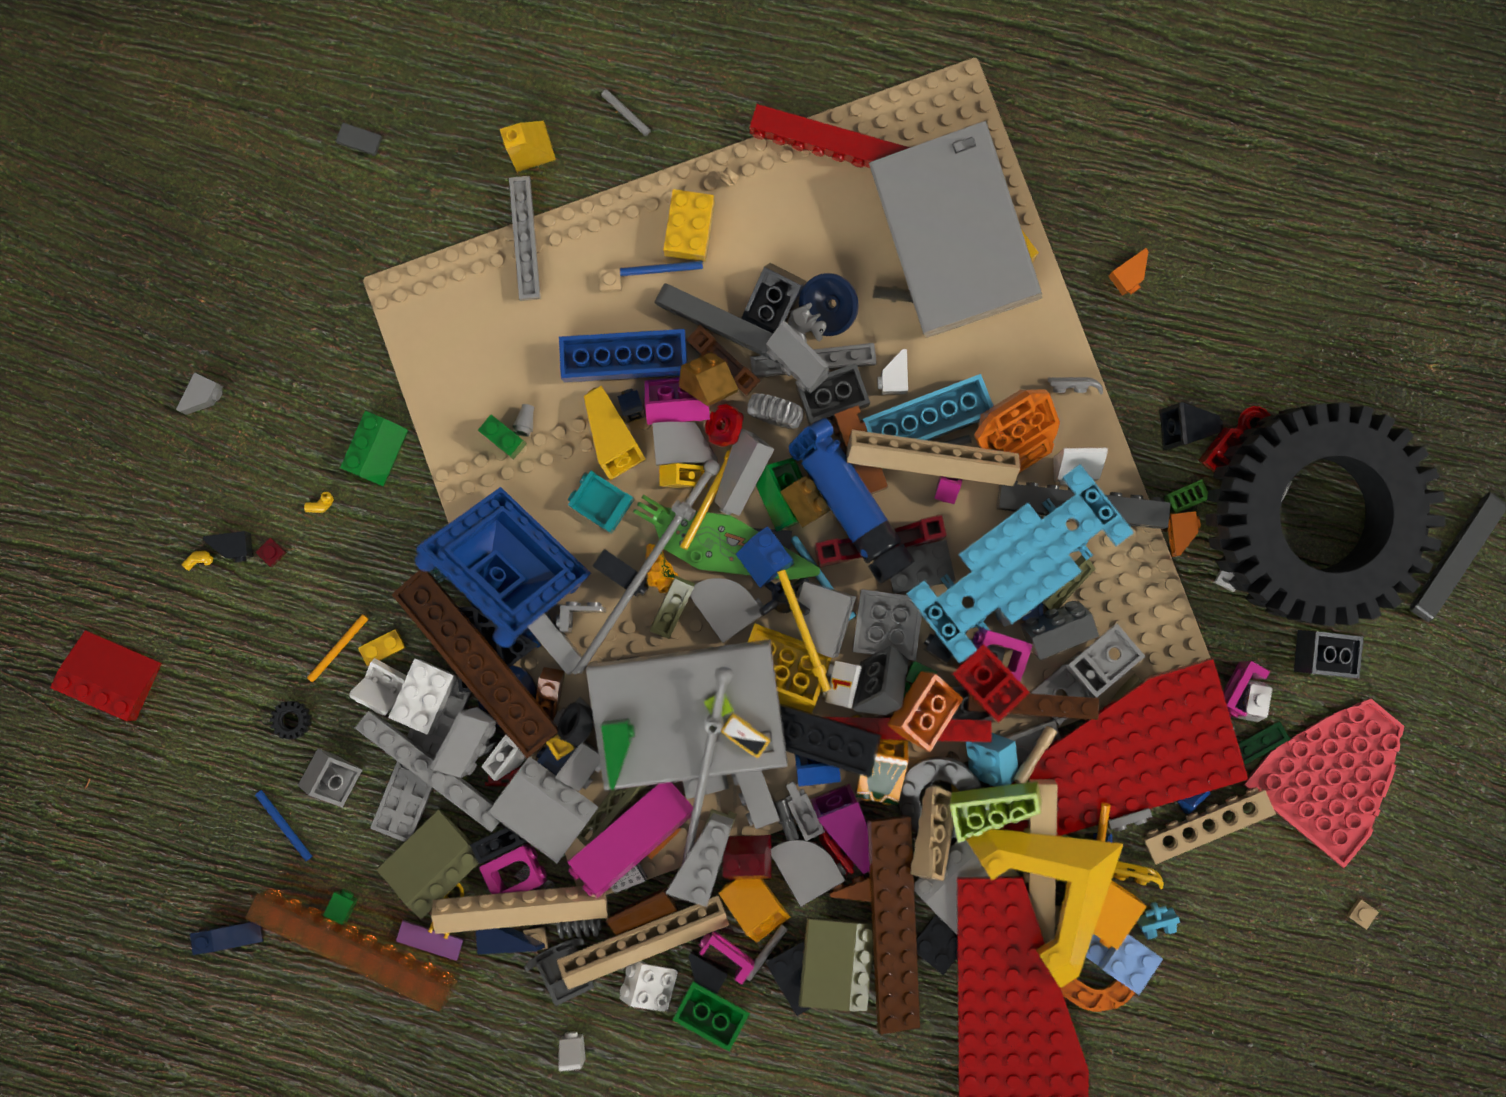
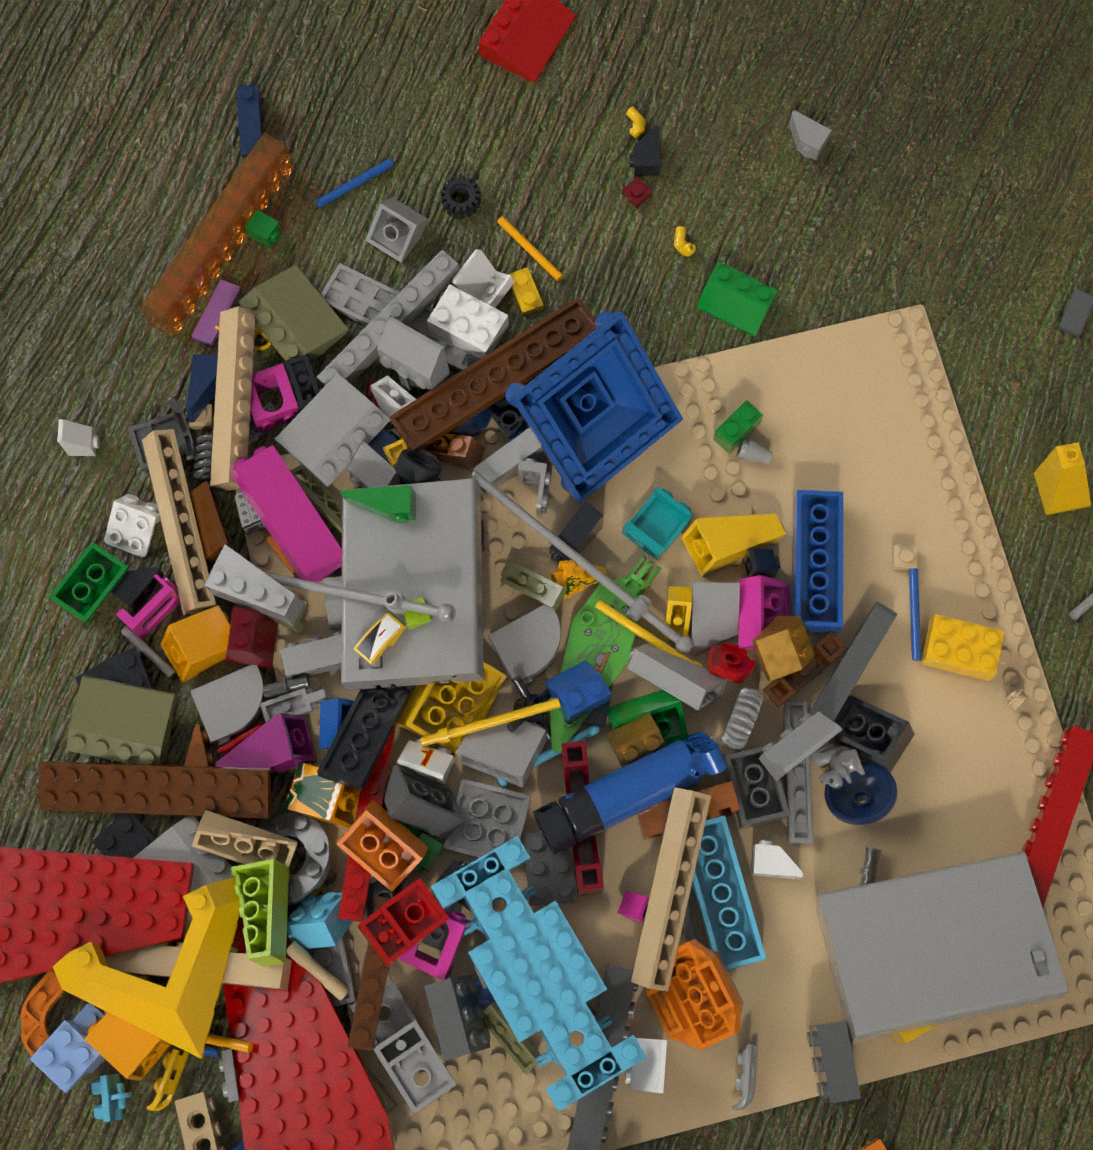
camera: 90 degrees right, 10 degrees down
light grey plate [509,176,541,301] -> none
none -> dark grey brick [807,1021,861,1103]

